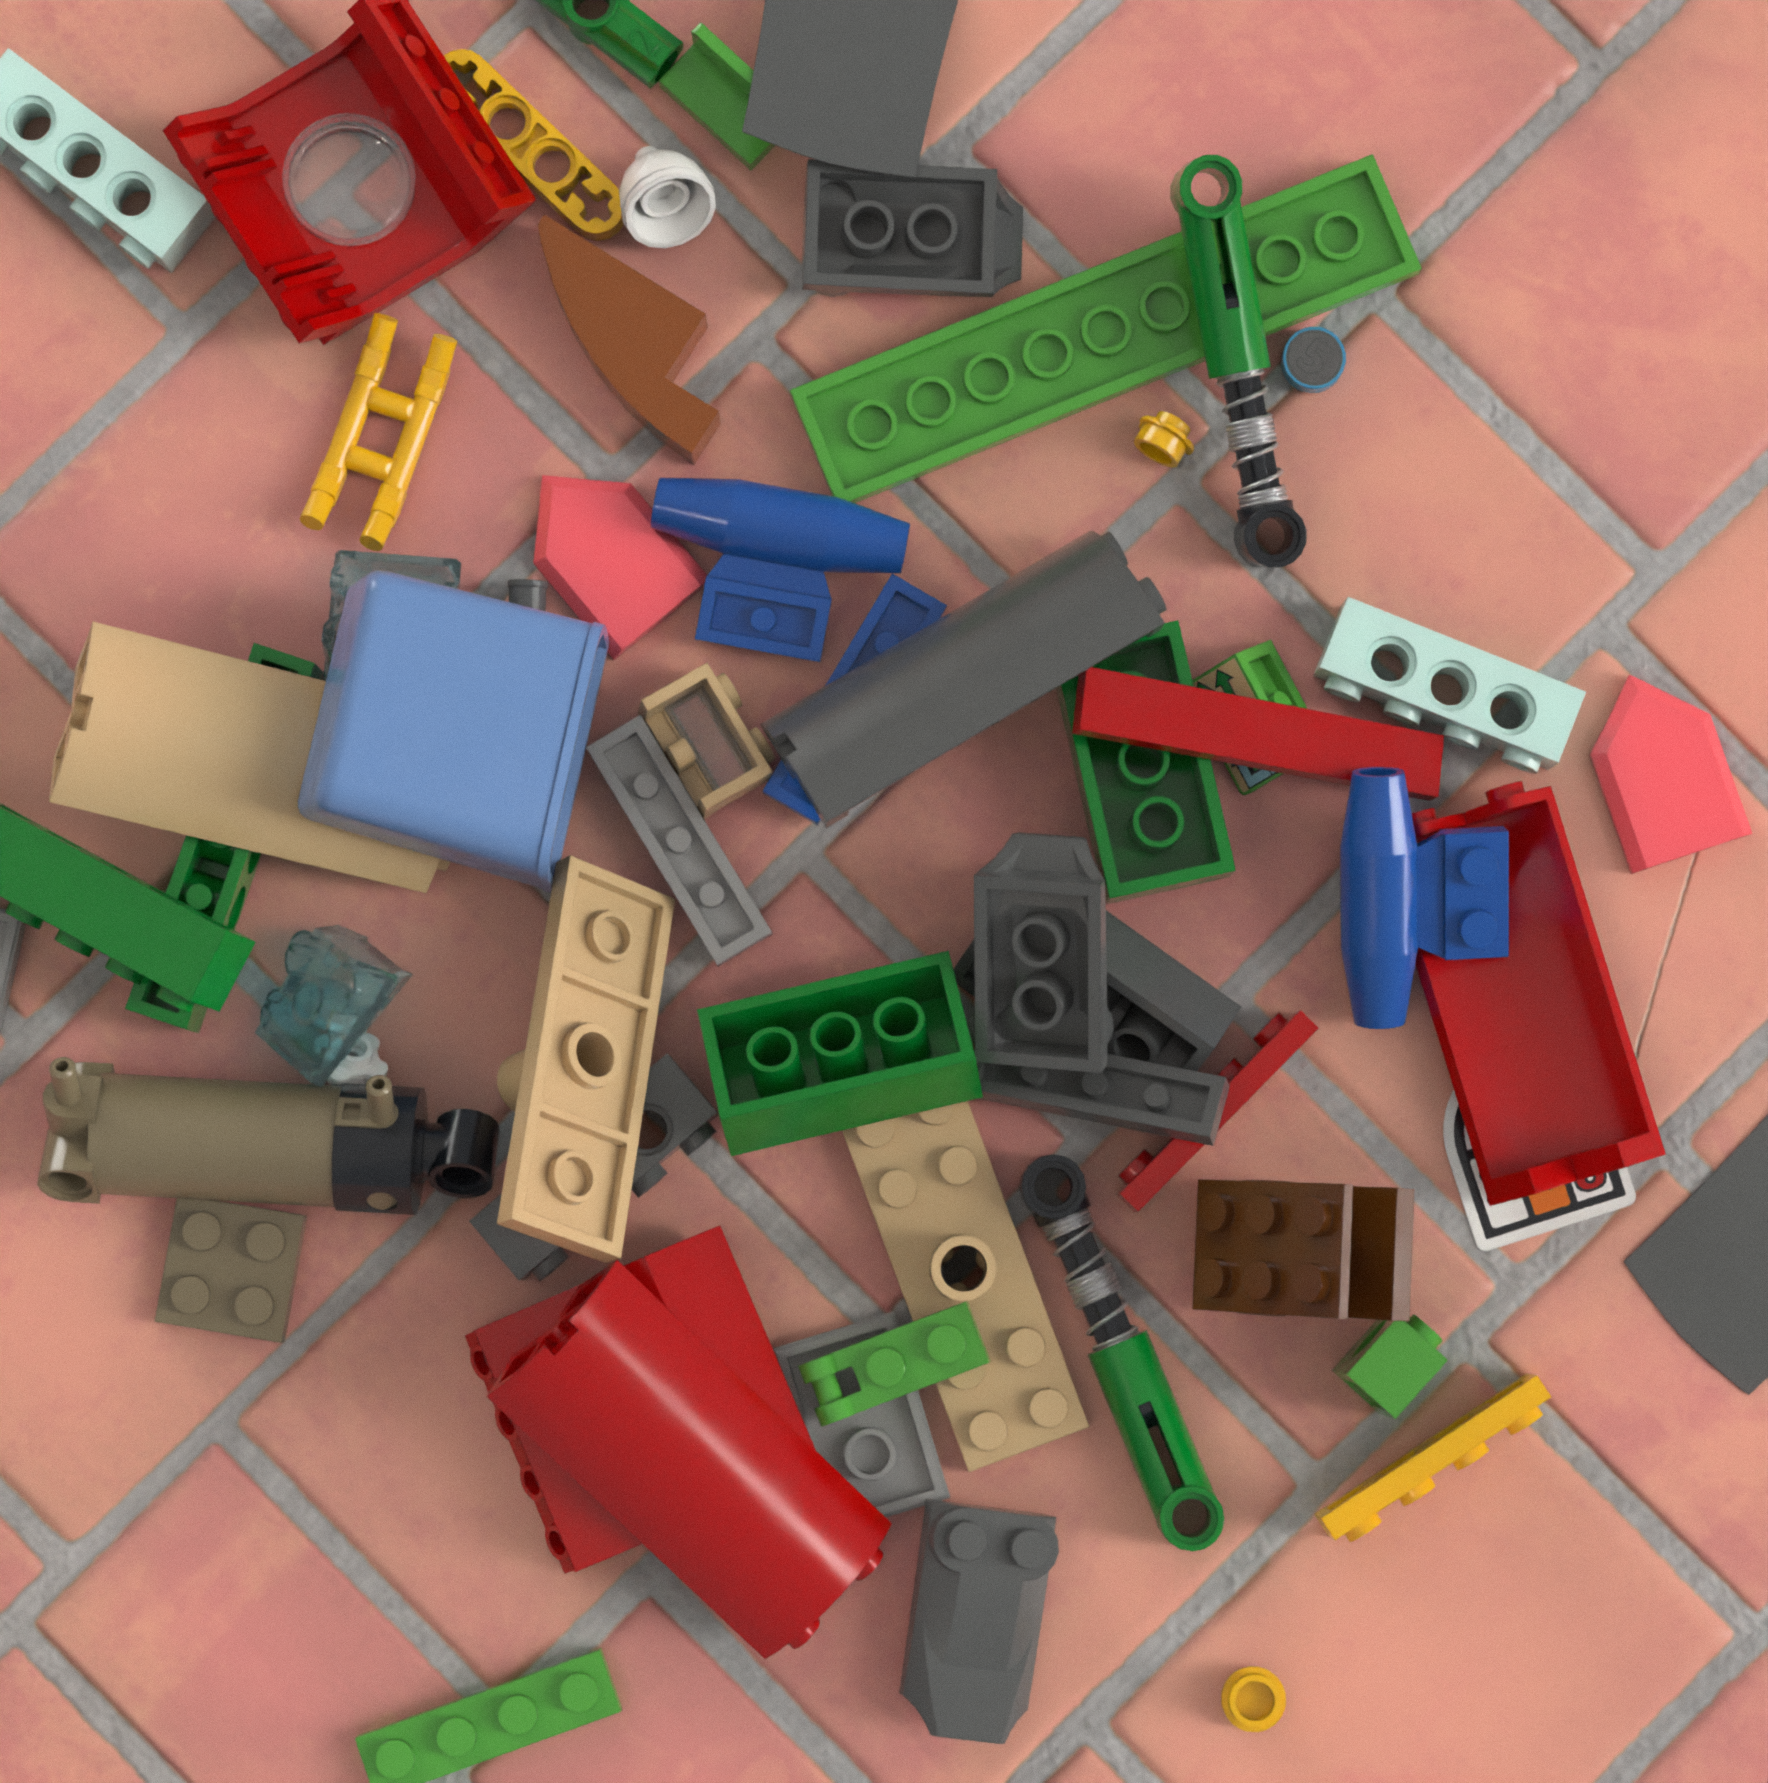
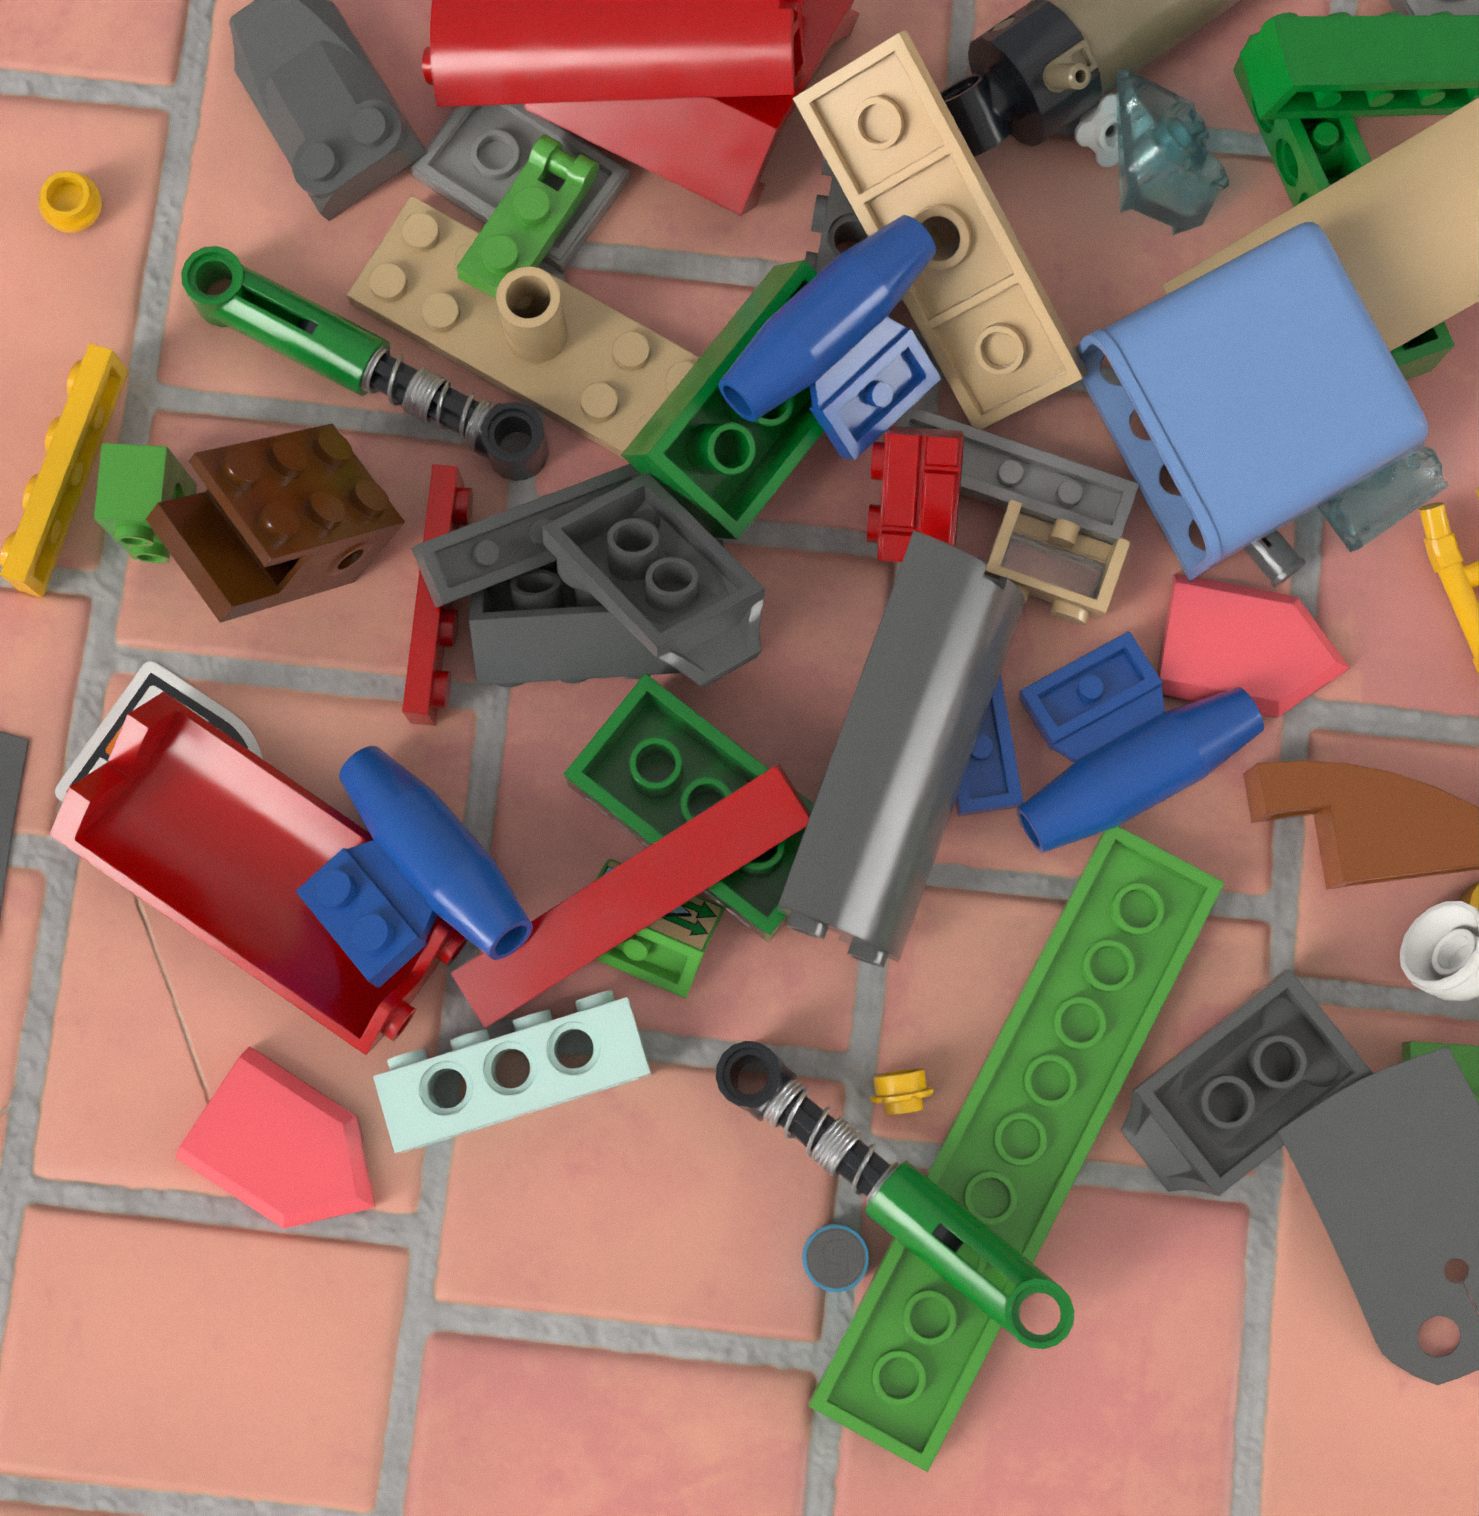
camera: 140 degrees right, 5 degrees down
none -> blue plate [718,215,942,460]
none -> red brick [867,426,965,562]

